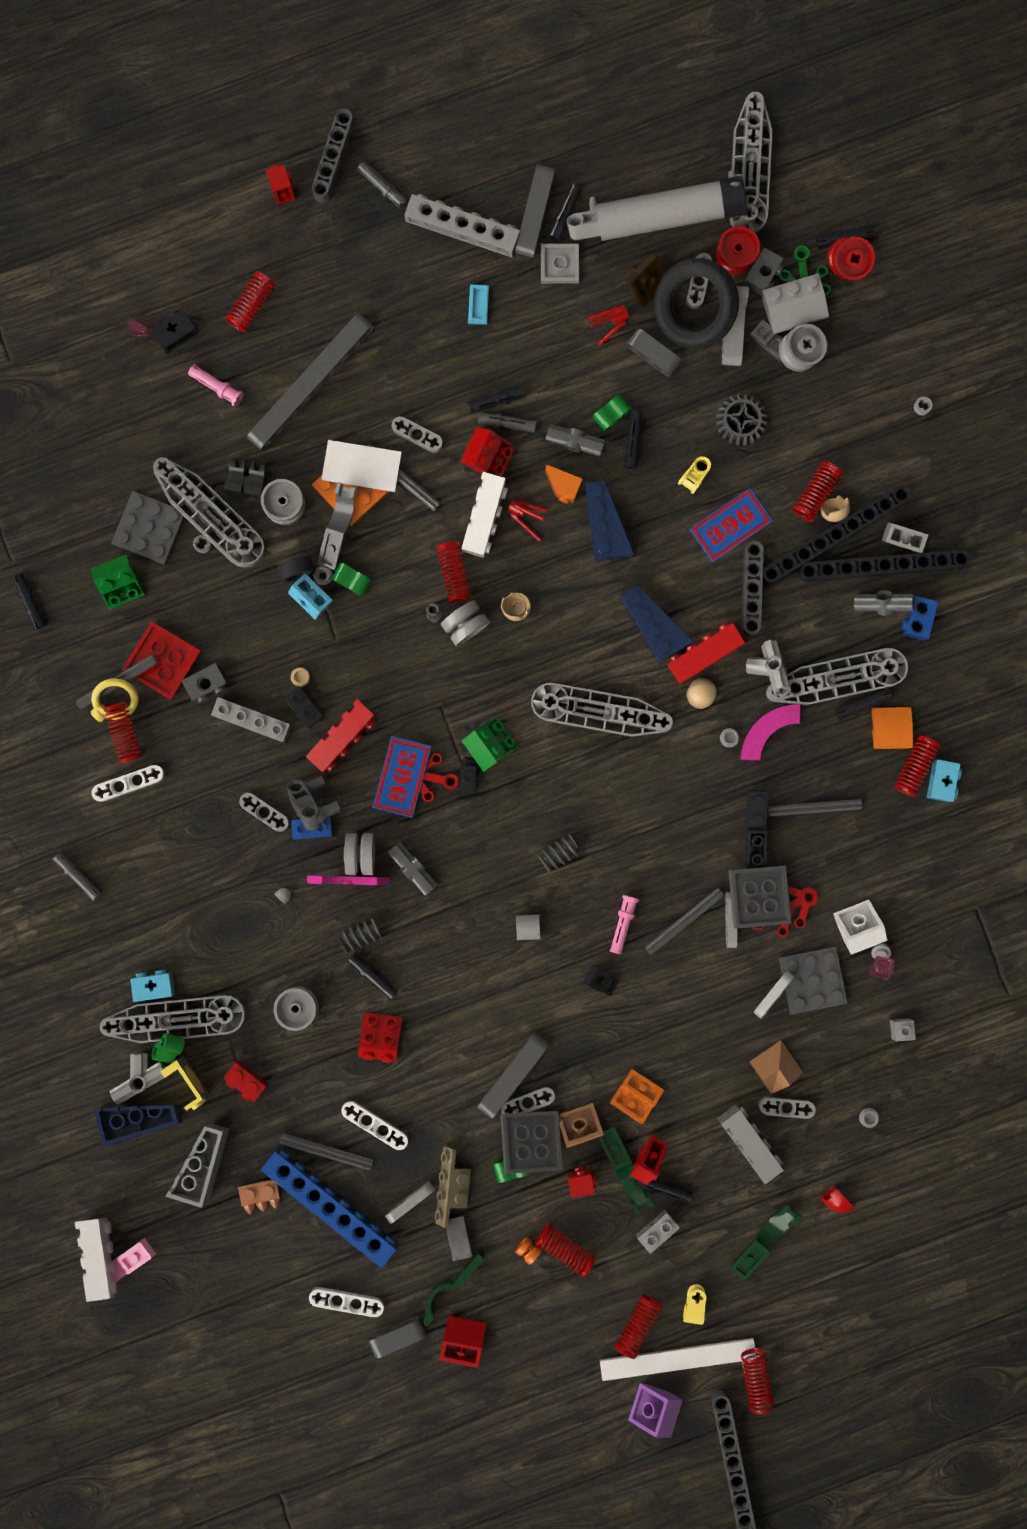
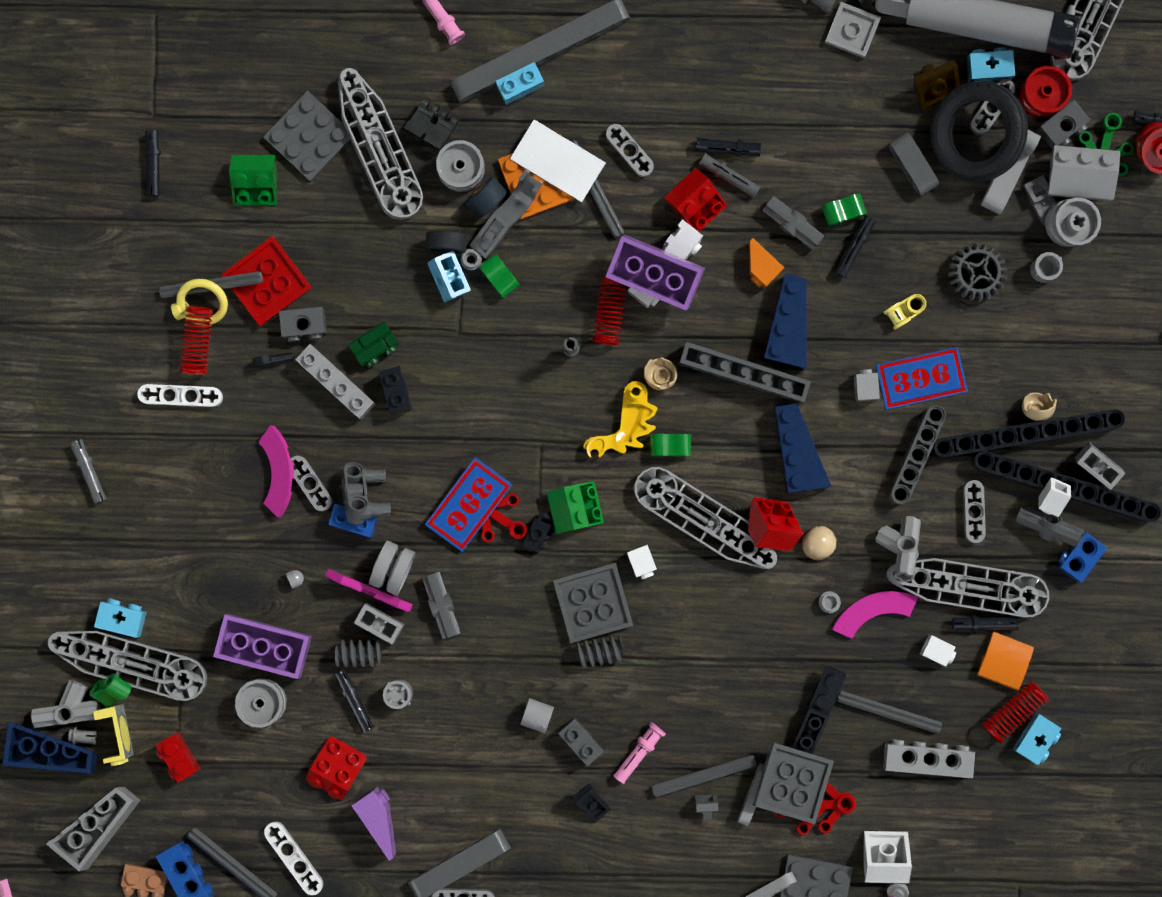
camera: 25 degrees right, 0 degrees up
light grey bush [193,535,211,553] -> none
tan tile [291,668,310,687] -> none
red wedge [306,699,377,773] -> none
light grey wheel [441,600,490,647] -> none
medium azure tile [468,284,489,325] -> none
red plant [508,498,548,542] -> none
red plant [589,305,629,346] -> none
red wedge [667,622,748,684] -> none
red piece [792,461,843,522] -> none
none -> light grey pin [68,727,97,745]
none -> medium lavender brick [213,614,312,679]
none -> black bar [252,352,294,368]
none -> dark pink tile [259,426,294,517]
none -> dark green brick [348,321,399,368]
none -> medium lavender slope [352,786,396,861]
none -> light grey brick [354,604,405,644]
none -> light grey piece [383,679,413,709]
none -> black wheel [466,177,507,218]
none -> medium azure brick [496,62,544,105]
none -> dark grey plate [553,563,633,643]
none -> dark grey brick [558,717,604,766]
none -> yellow animal [583,381,657,458]
none -> medium lavender brick [606,235,705,311]
none -> white brick [627,545,657,579]
none -> green axle [650,434,691,456]
none -> dark grey brick [679,342,811,404]
none -> dark grey tile [695,794,718,820]
none -> red slope [748,497,803,551]
none -> light grey brick [854,369,880,402]
none -> light grey brick [883,739,975,778]
none -> white brick [920,635,956,666]
none -> light grey beam [963,480,986,543]
none -> medium azure brick [967,48,1015,83]
none -> light grey piece [1030,252,1063,283]
none -> white brick [1039,477,1071,517]

